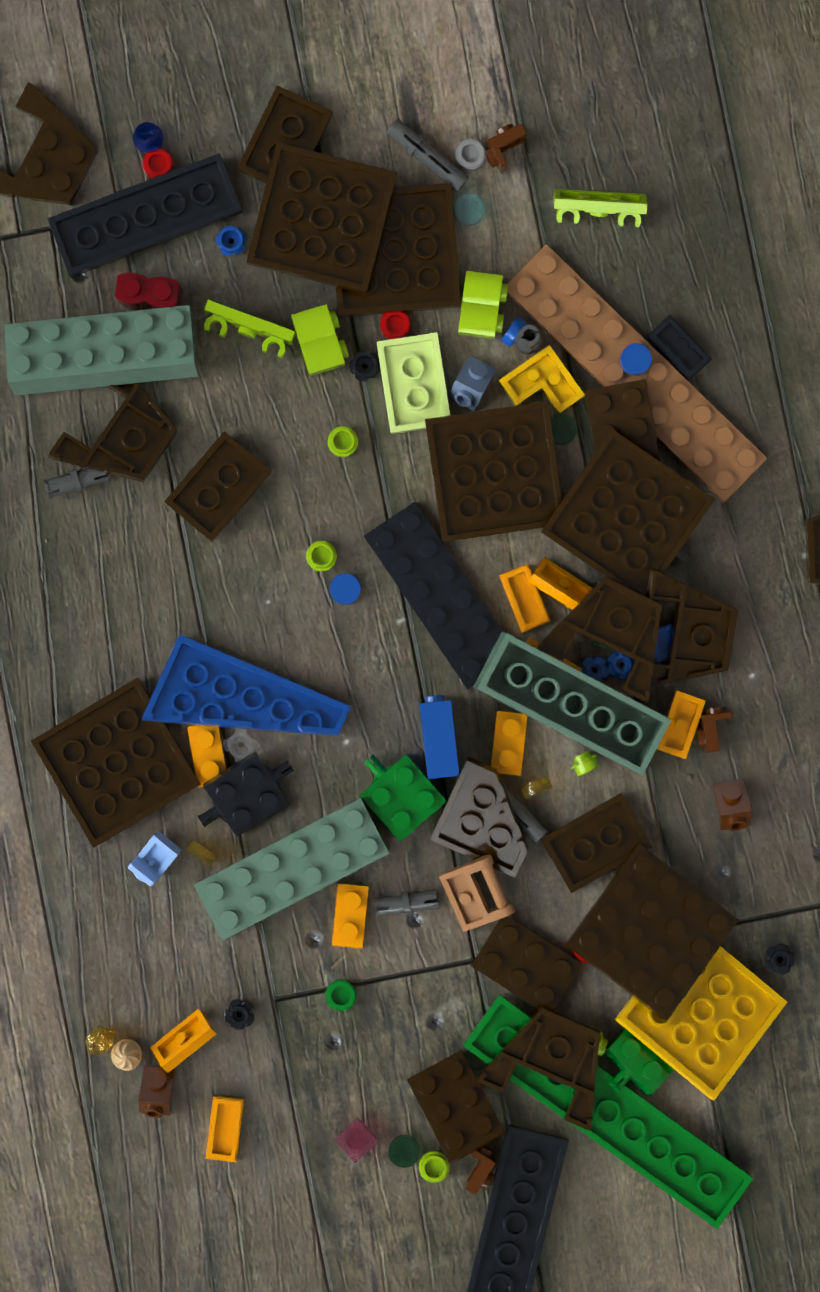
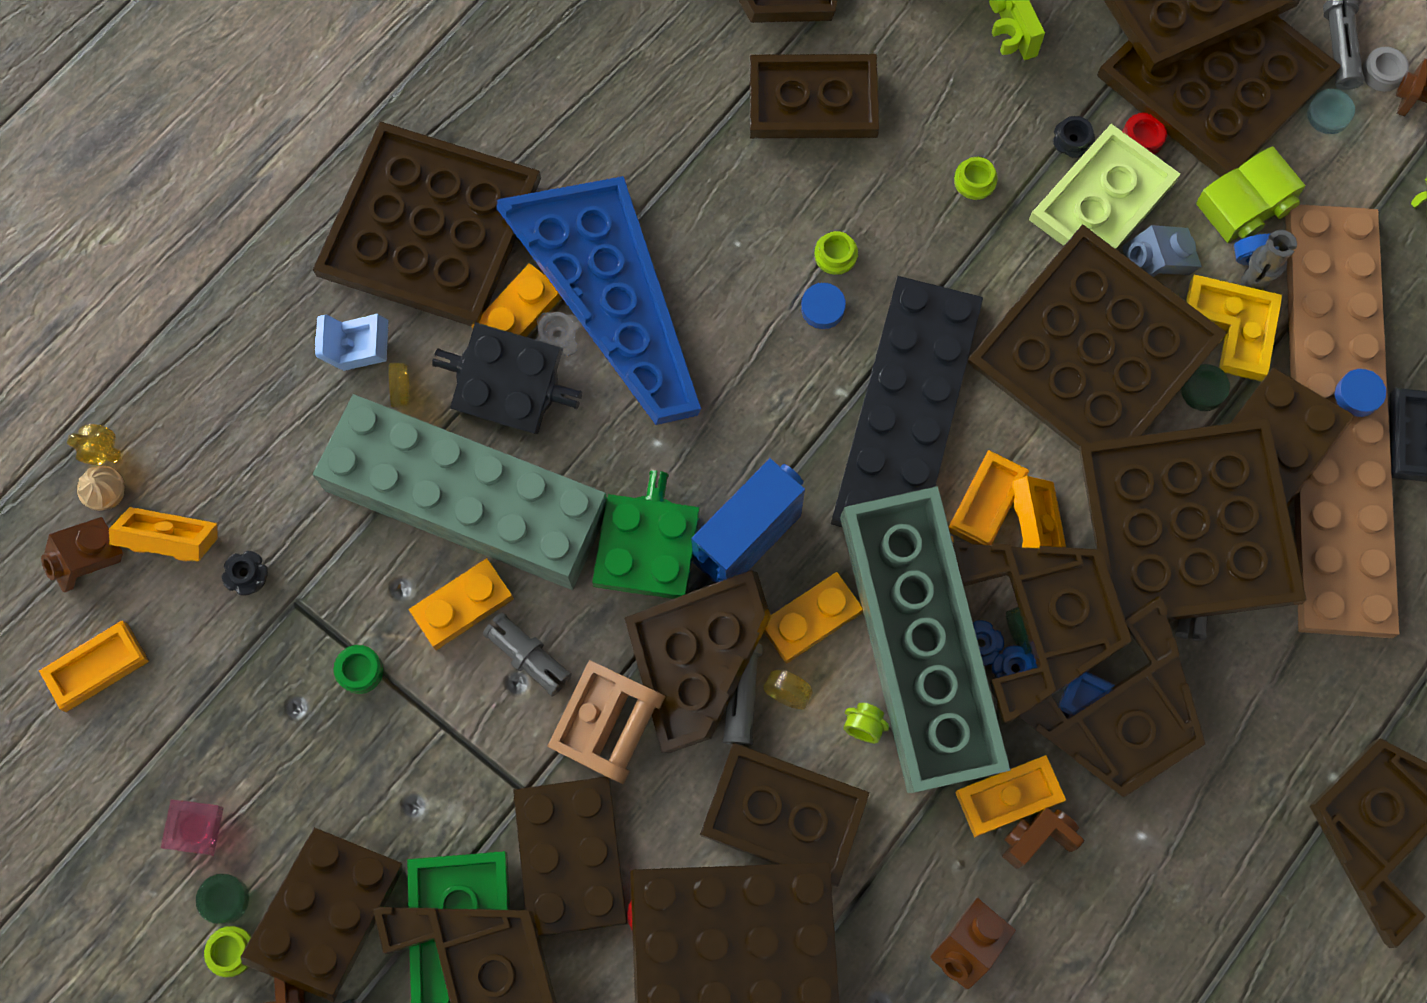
camera: 50 degrees right, 15 degrees down
lime brick [291,304,349,376] -> none

